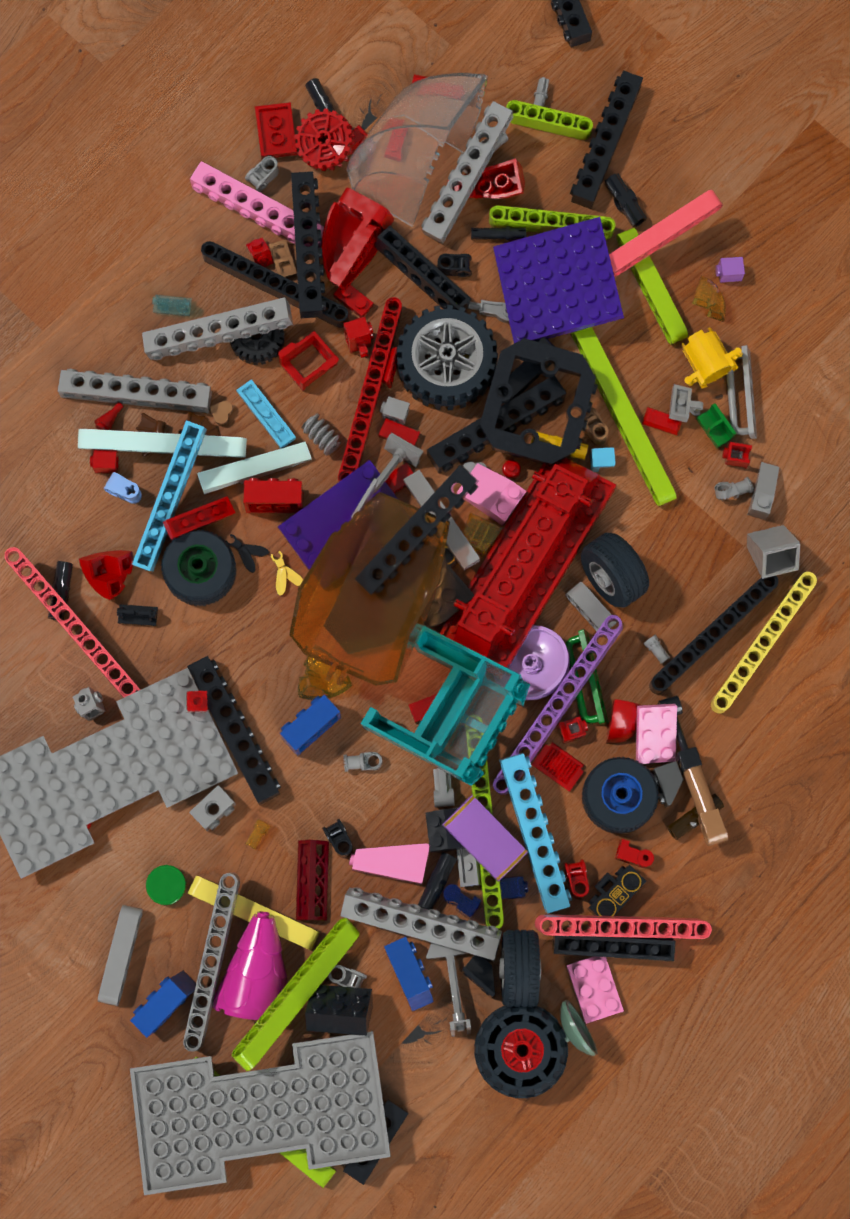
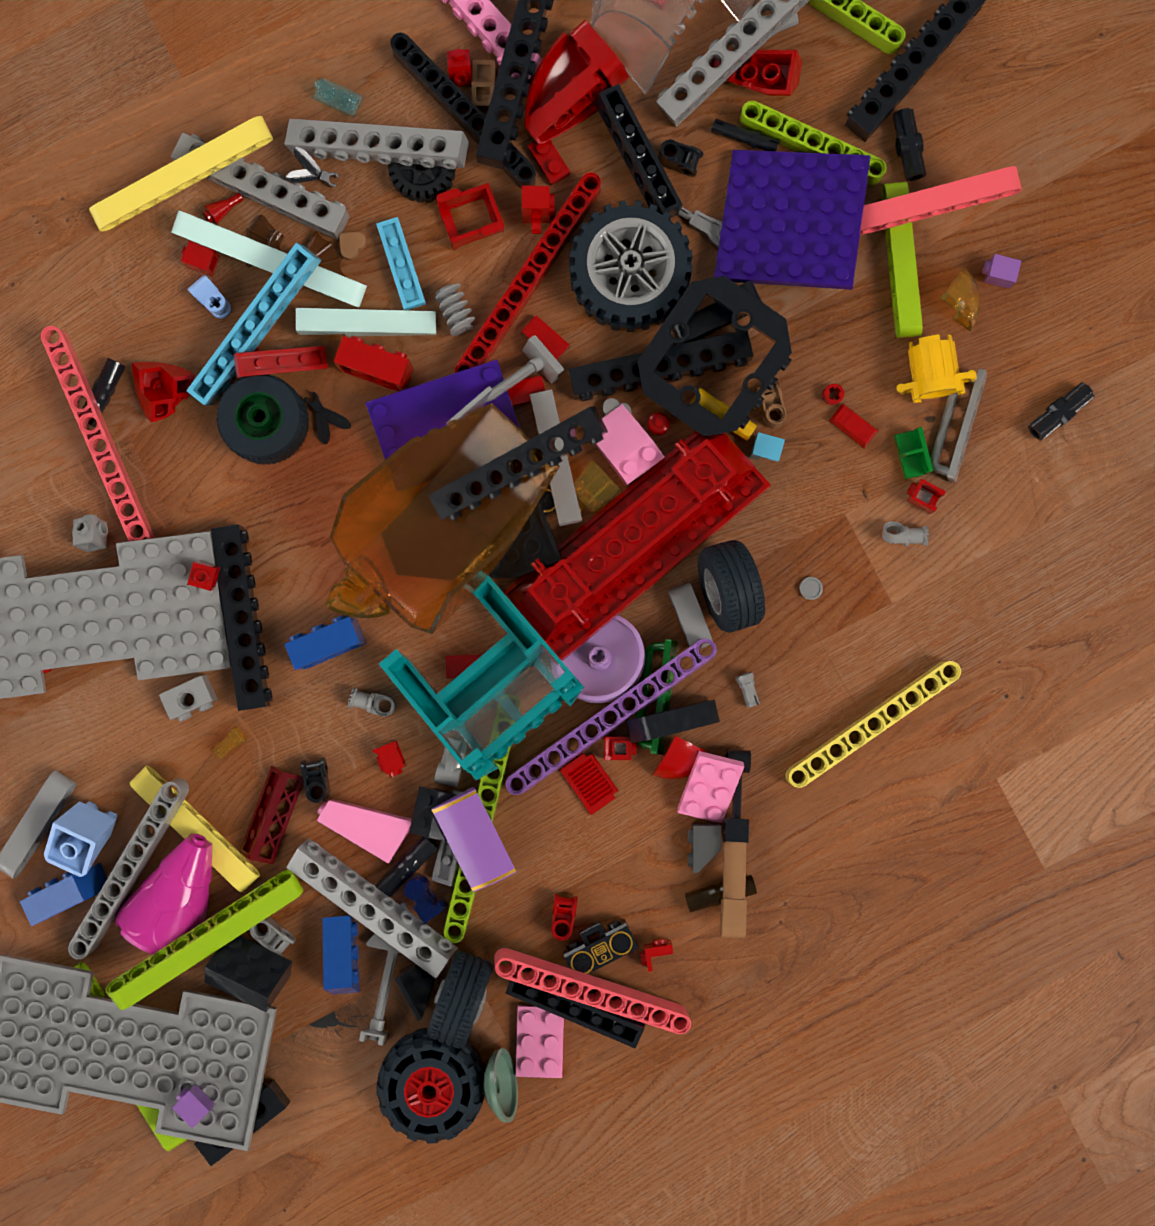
camera: 25 degrees right, 10 degrees up
black hinge [117,604,158,626] -> none
green tile [146,865,187,905] -> none
light yellow piece [271,551,305,596] -> none
light grey brick [380,396,410,425] -> none
red tile [383,347,397,389] -> none
medium azure brick [499,753,572,913] -> none
clear blue brick [500,877,528,900] -> none
lime beam [571,327,676,506] -> none
black wheel [582,757,659,834] -> none
red leg [614,839,654,868] -> none
black beam [649,576,779,694] -> none
light grey plate [669,384,703,422] -> none
light grey slope [747,462,779,520] -> none
light grey slope [747,525,800,579] -> none
none -> light blue hips [44,801,118,877]
none -> light yellow beam [89,116,273,232]
none -> medium lavender brick [172,1084,216,1128]
none -> black piece [285,147,339,187]
none -> red window [373,741,407,778]
none -> black beam [626,699,720,743]
none -> red bracket [640,938,674,972]
none -> light grey piece [799,577,823,600]
none -> red bush [822,383,845,405]
none -> black piece [1028,382,1095,441]

